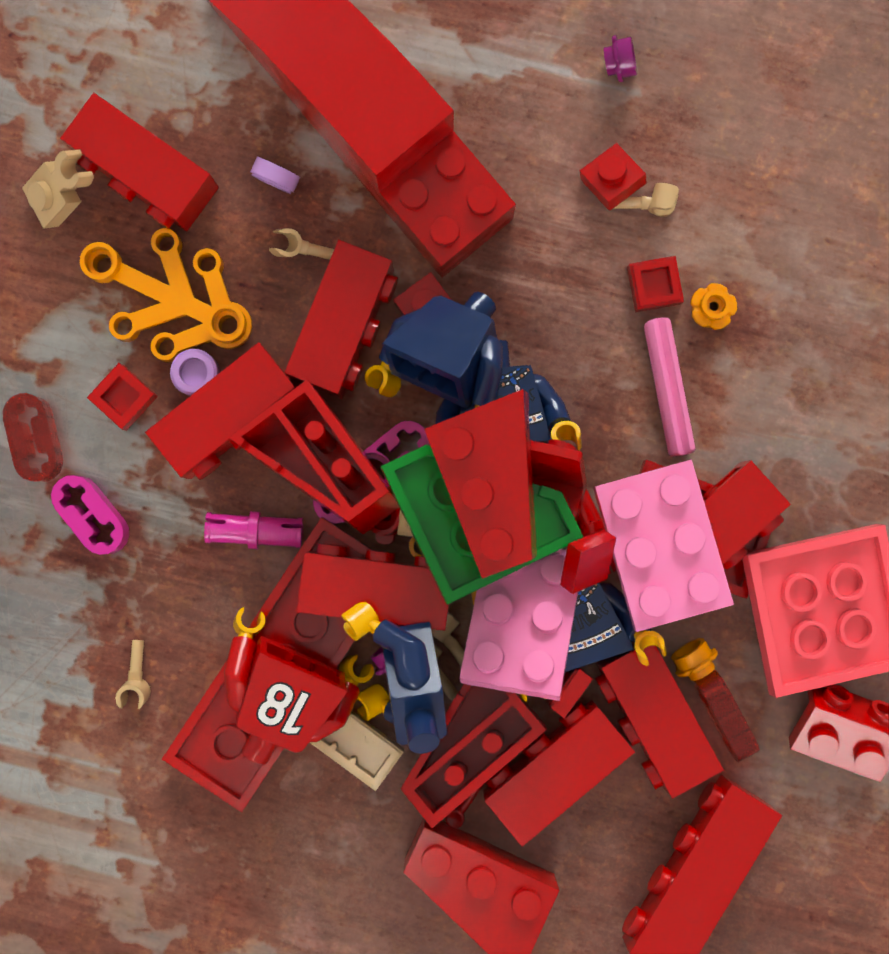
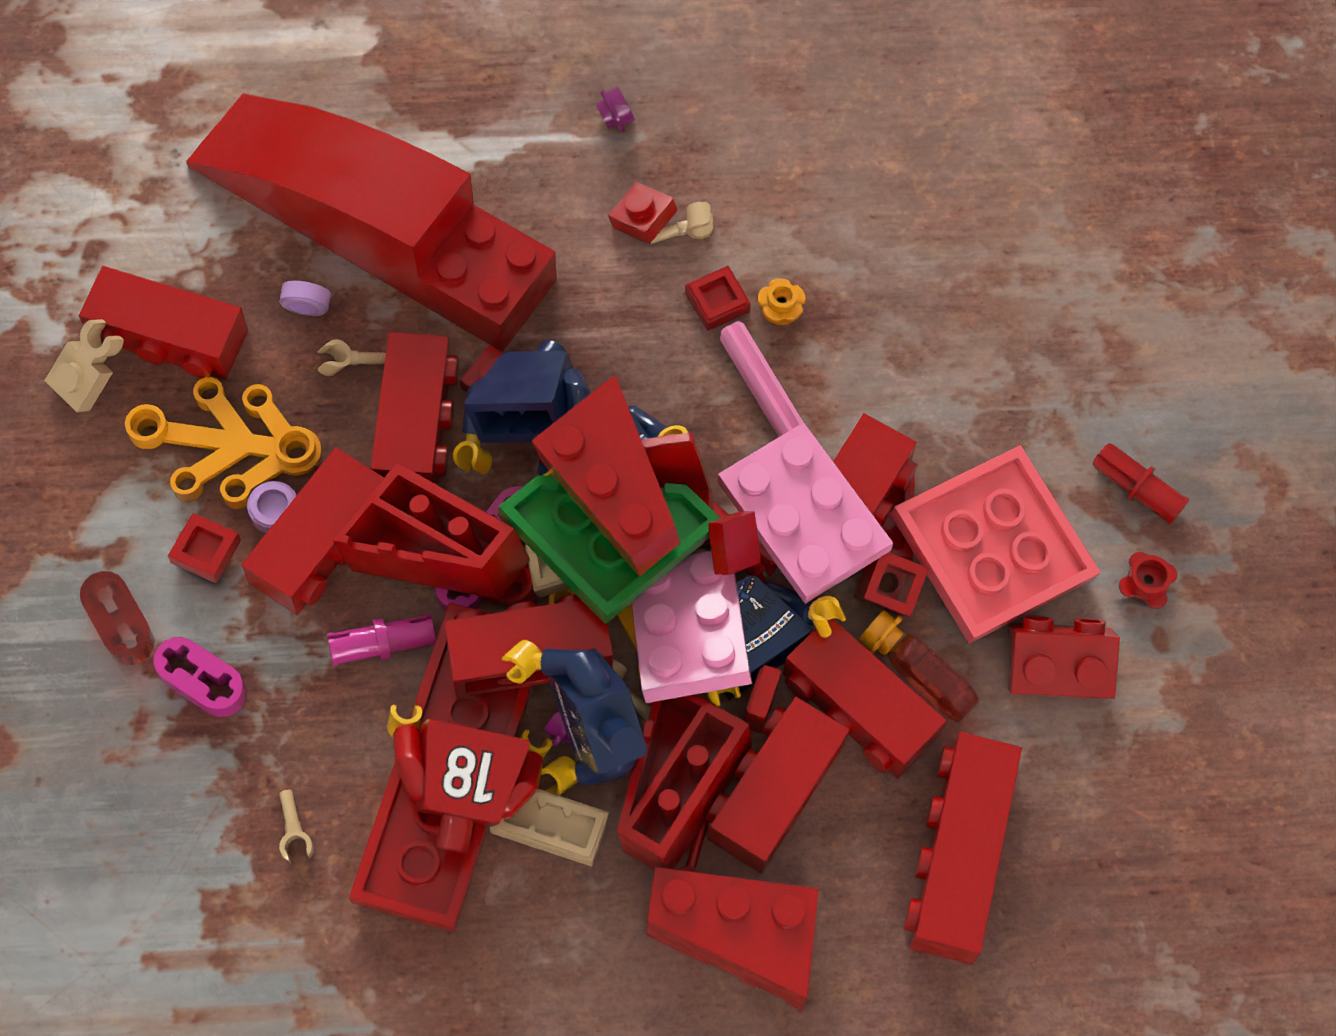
camera: 25 degrees left, 20 degrees down
none -> red plate [854,552,929,617]

